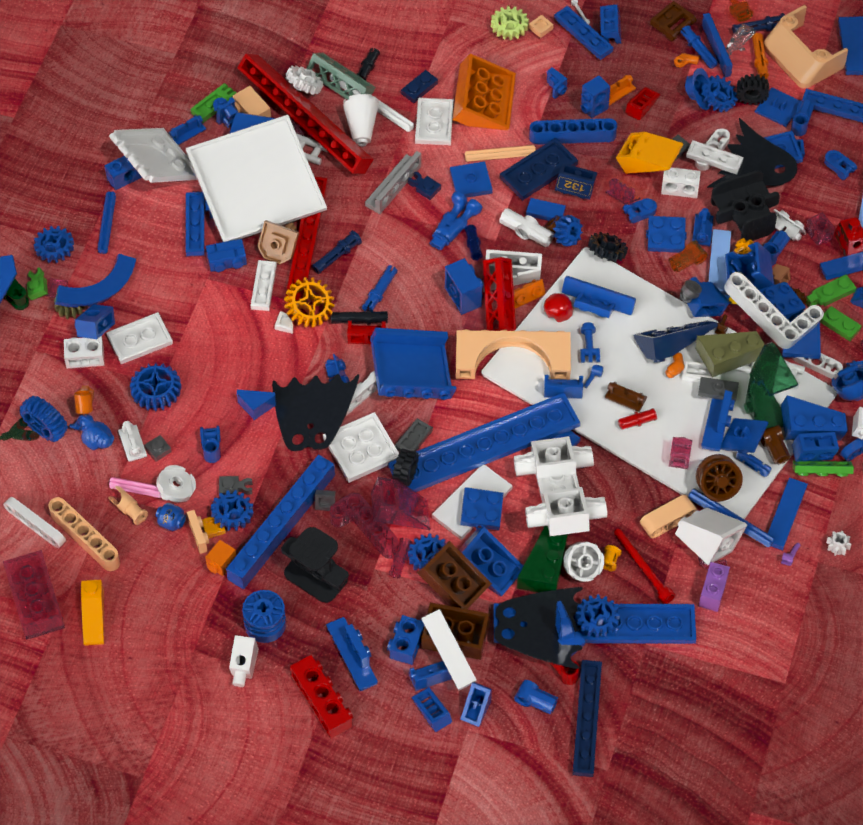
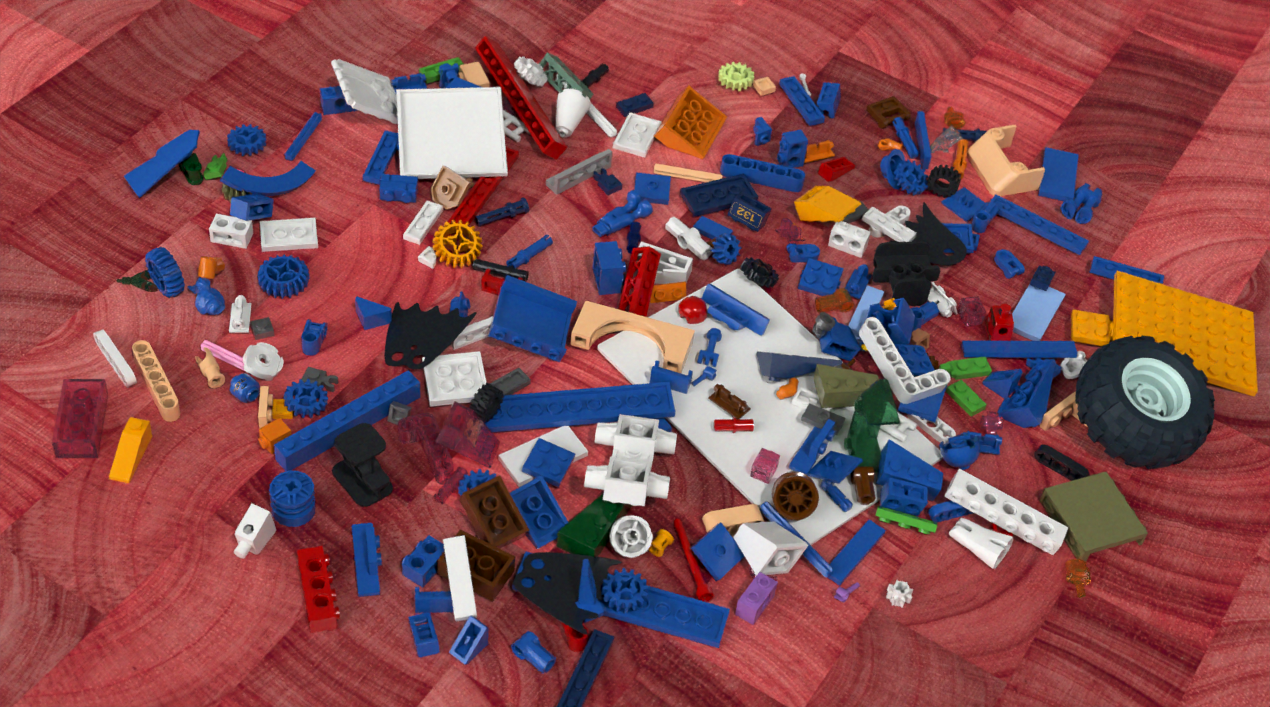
camera: 10 degrees right, 10 degrees down
none -> blue plate [691,522,744,581]

